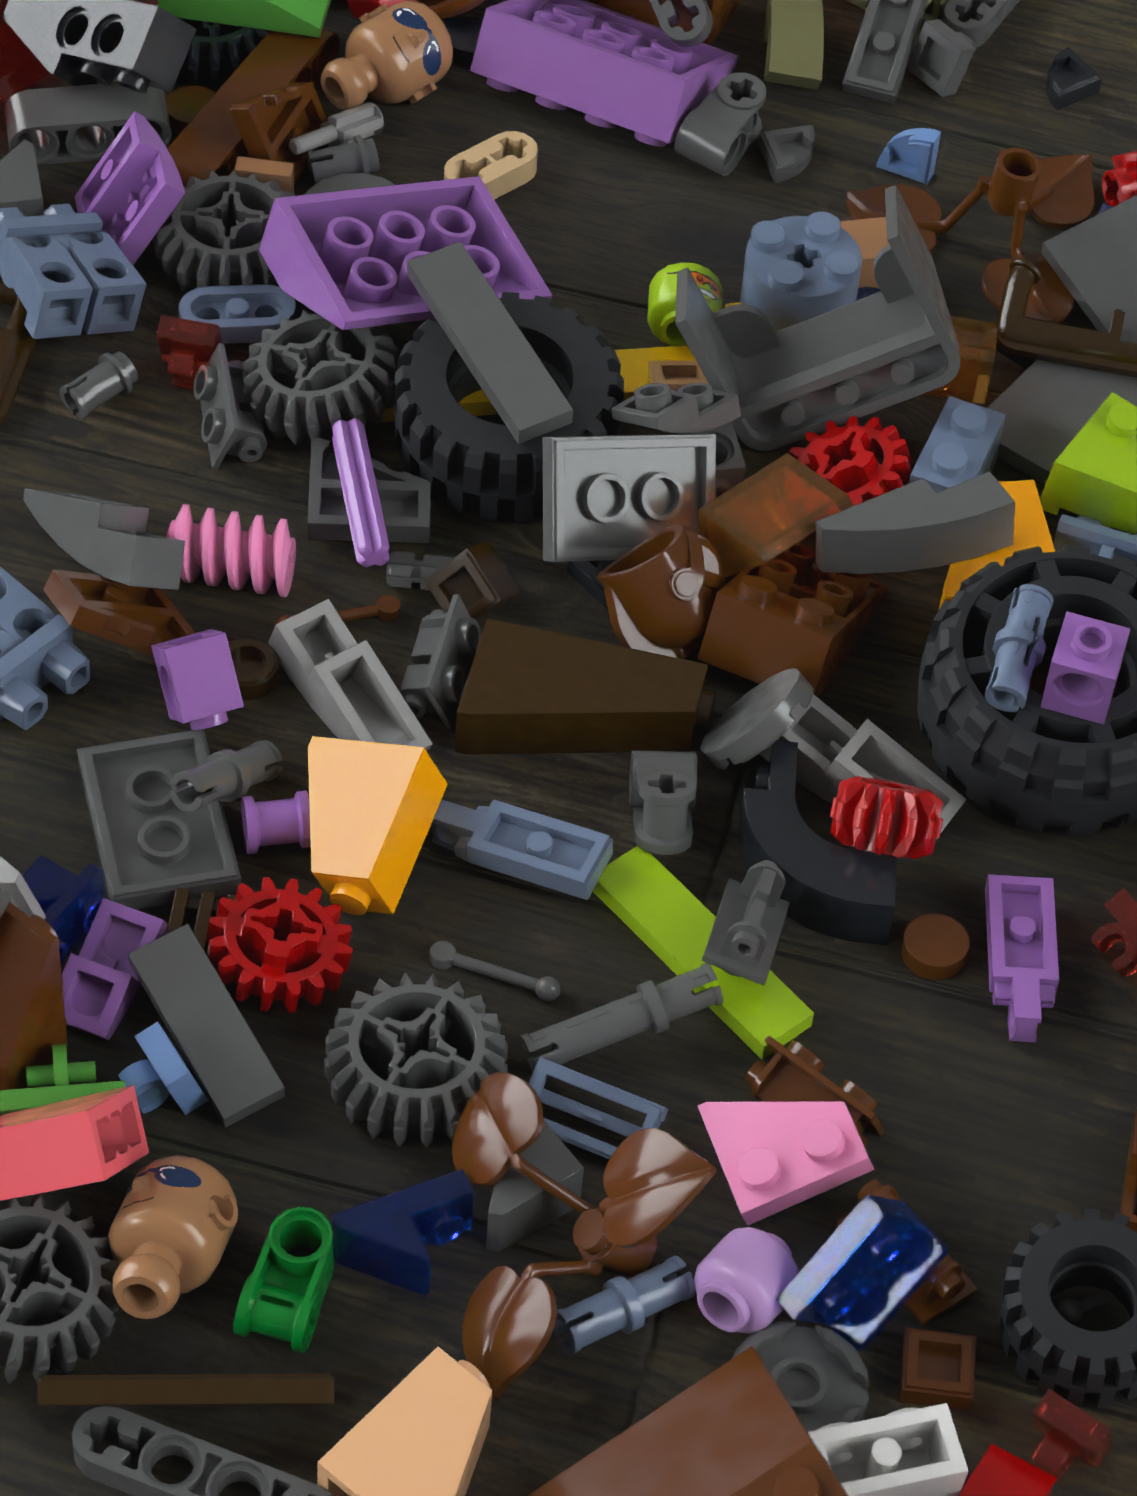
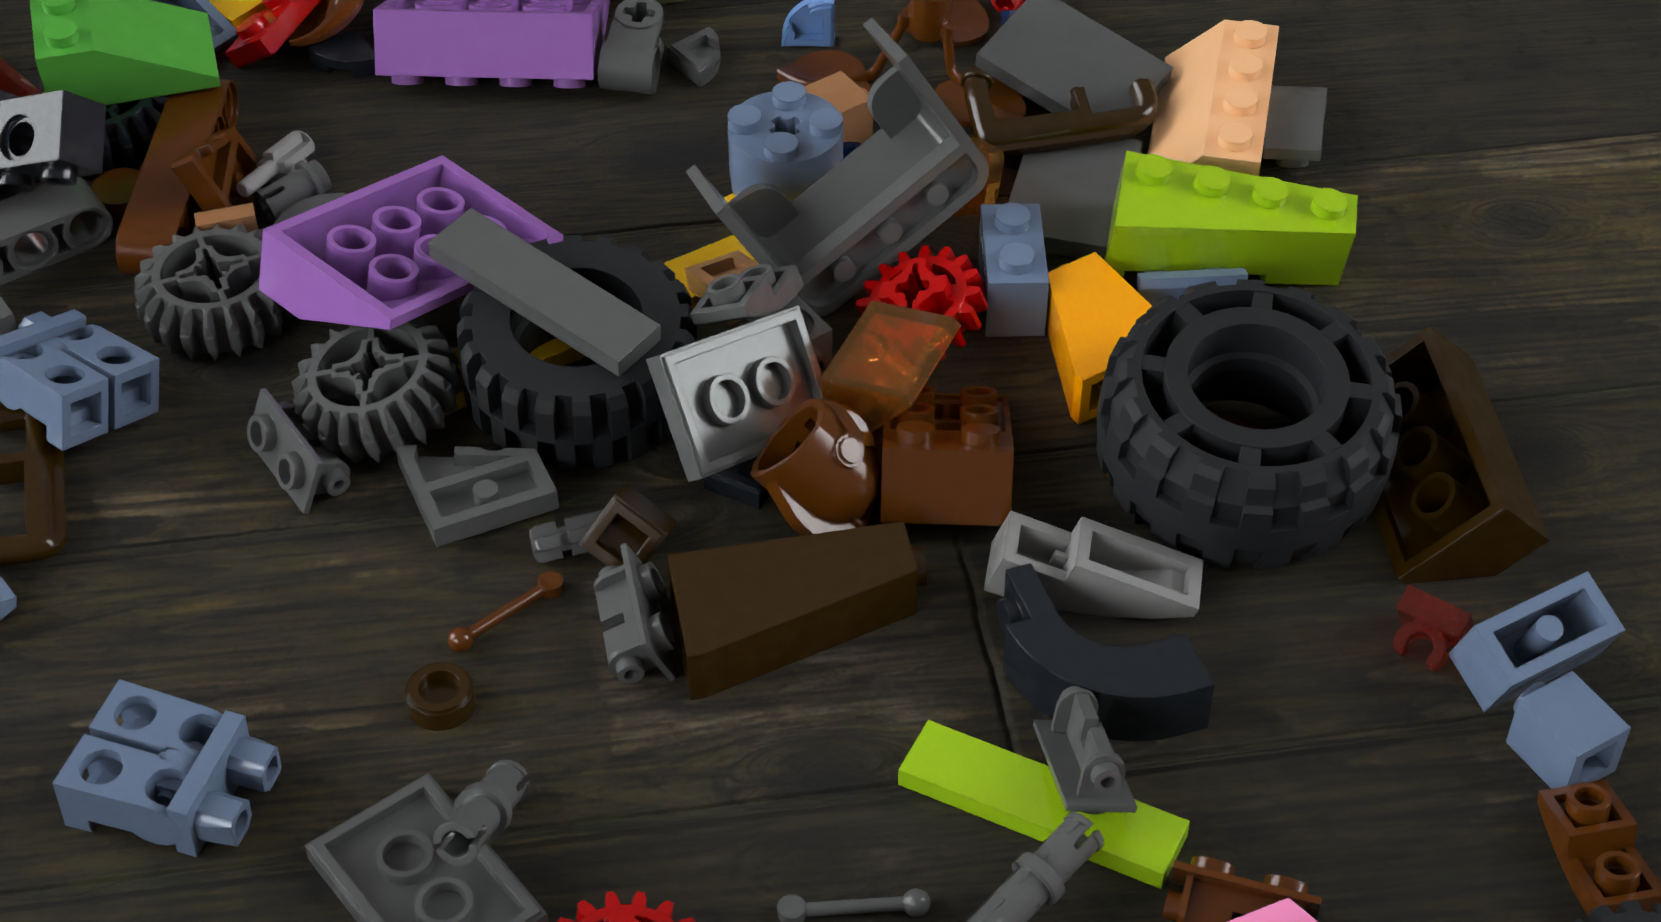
camera: 20 degrees left, 5 degrees down
dark grey slope [23,488,185,590] -> none
reddish brown wing [43,569,195,656] -> none
dark grey pin [59,351,138,420] -> none
medium lavender slope [75,112,185,265] -> none
medium lavender brick [151,629,244,730] -> none
clear red tile [156,315,223,390] -> none
bright pink piece [166,504,296,597] -> none
sand blue plate [179,284,296,344] -> none
medium lavender bush [241,791,311,854] -> none
light grey slope [268,599,433,751] -> none
light orange slope [308,736,448,915] -> none
medium nougat piece [321,1,453,110] -> none
medium lavender axle [332,418,390,568] -> none
sand blue hinge [431,799,613,900] -> none
tan beam [444,131,538,200] -> none
dark grey piece [629,750,697,855] -> none
lime head [647,262,723,346] -> none
dark grey tile [700,668,814,770] -> none
dark grey slope [816,471,1015,574] -> none
red gear [830,776,943,859] -> none
reddish brown tile [901,913,970,980] -> none
sand blue pin [984,584,1054,712] -> none
medium lavender hinge [985,874,1059,1043] -> none
medium lavender brick [1041,611,1131,725] -> none

